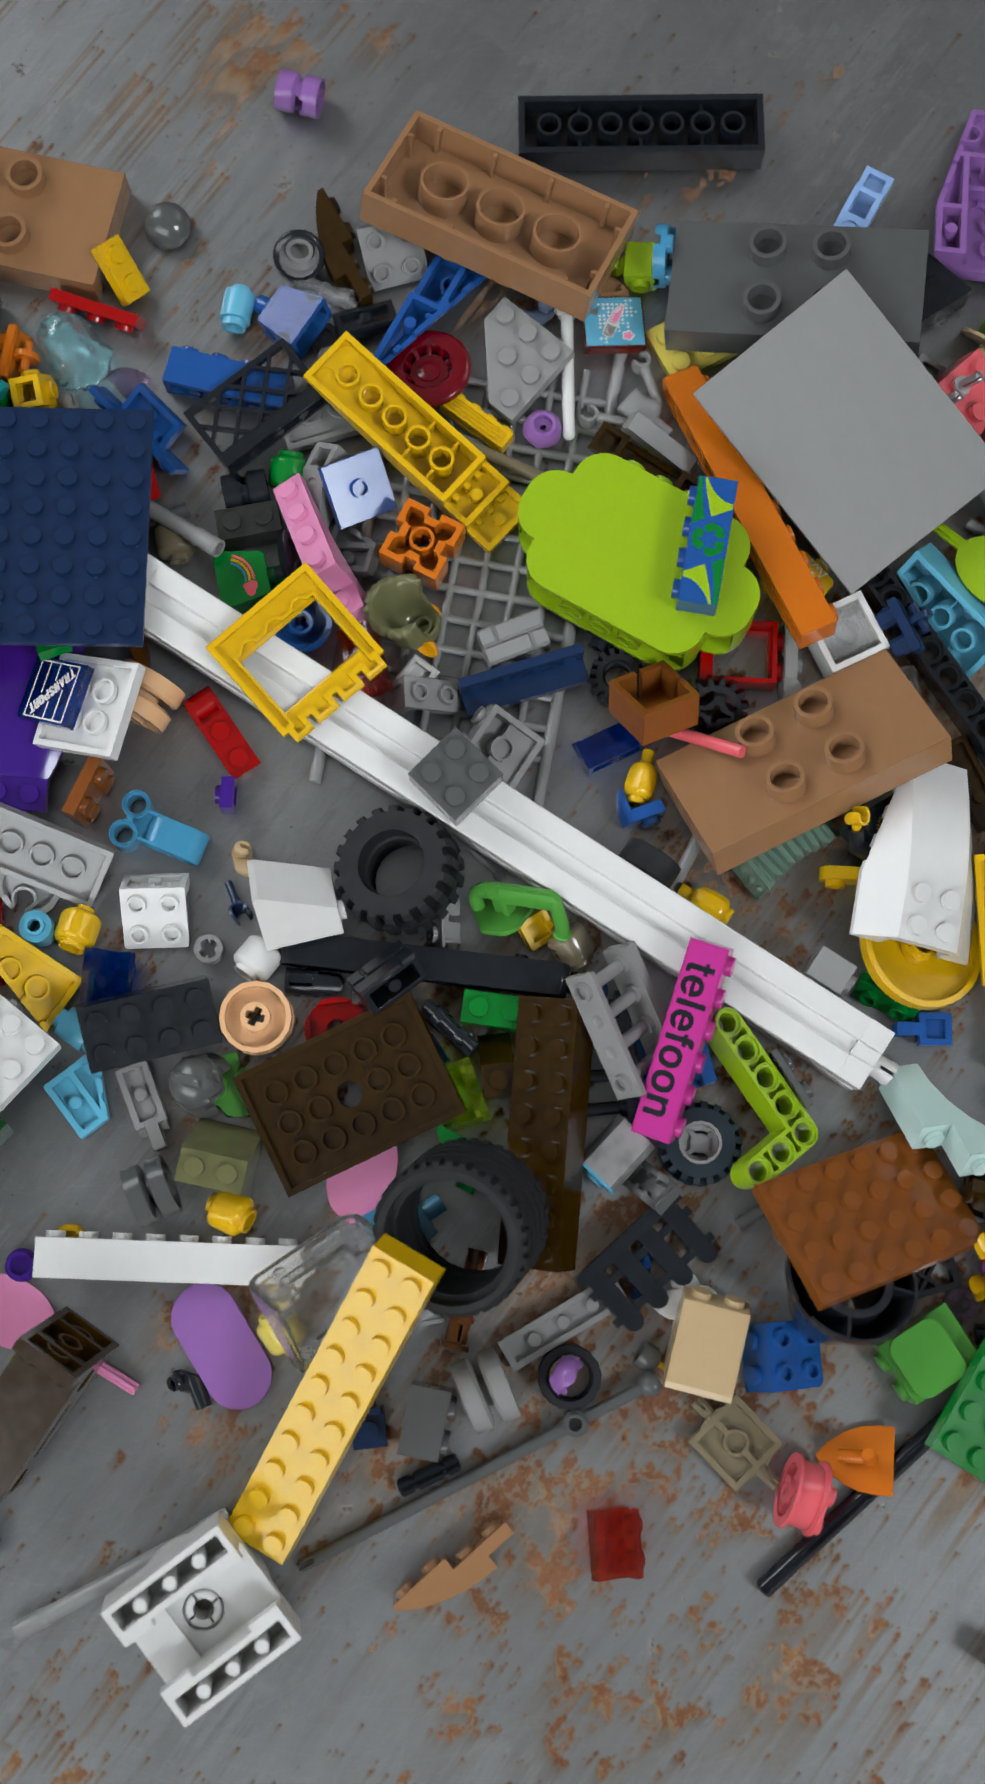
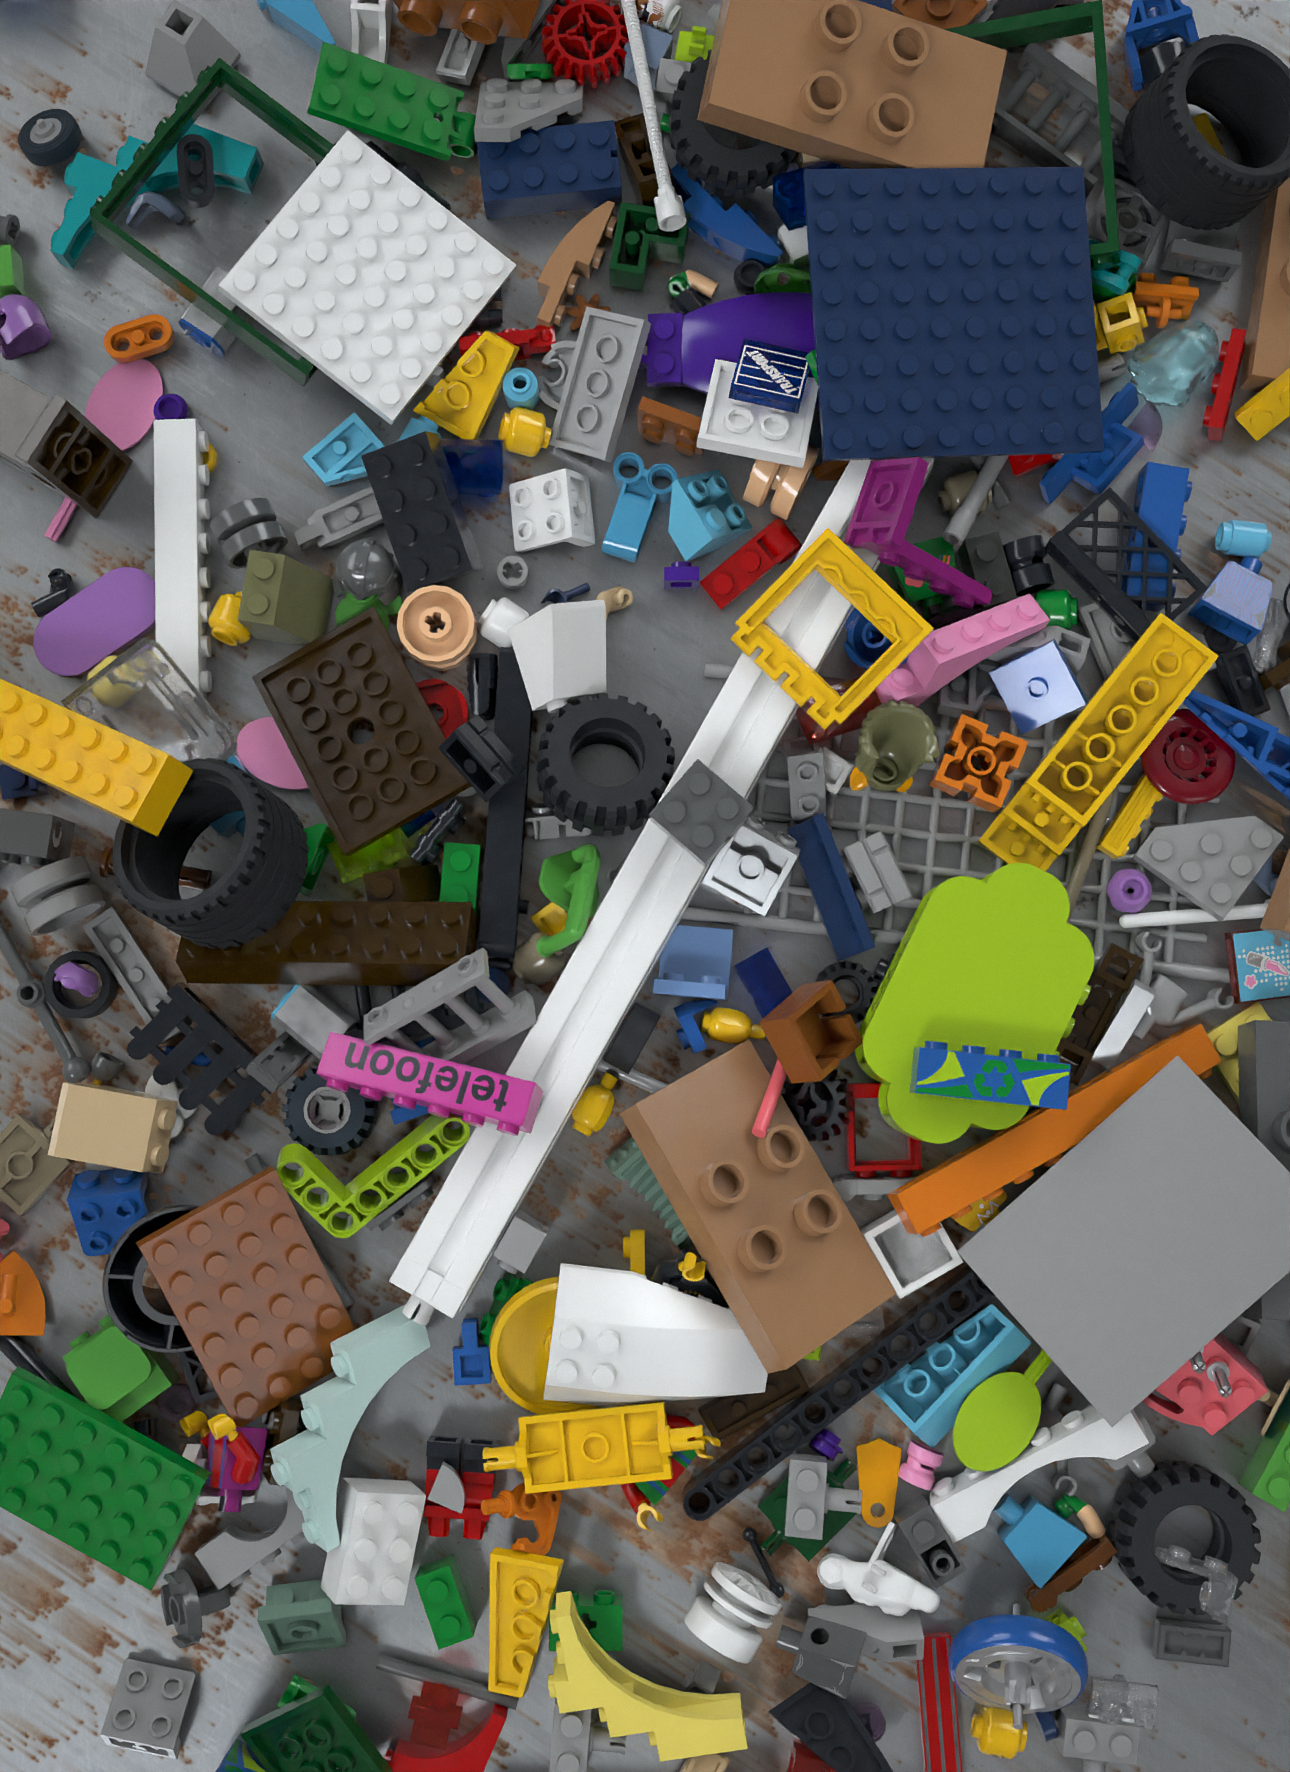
camera: 85 degrees right, 5 degrees up
dark blue hips [875,596,934,658] -> none
none -> medium blue bracket [653,925,734,1001]
none -> medium azure slope [668,469,753,561]
none -> magenta bracket [844,457,992,608]

